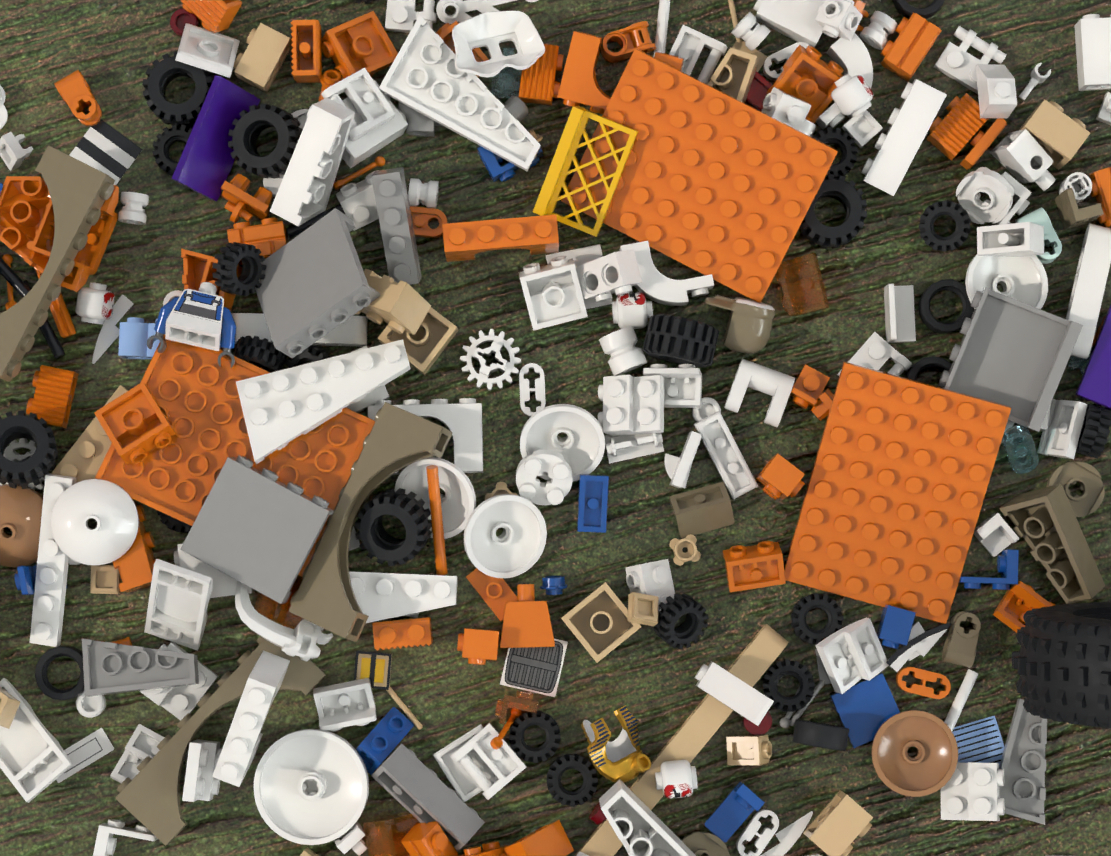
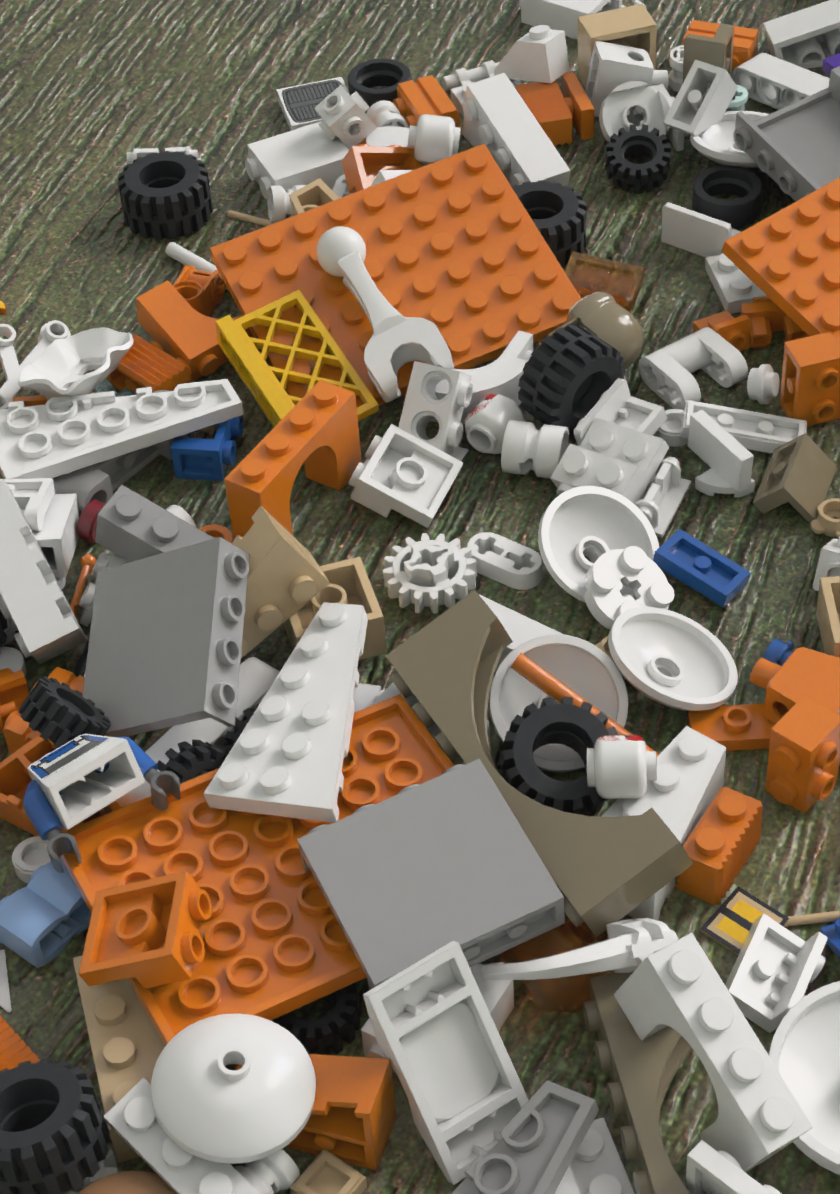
camera: 45 degrees left, 40 degrees down
none -> dark red tile [77,500,106,544]
none -> white piece [316,226,454,403]
none -> white head [587,735,657,799]
none -> white plate [747,364,780,404]

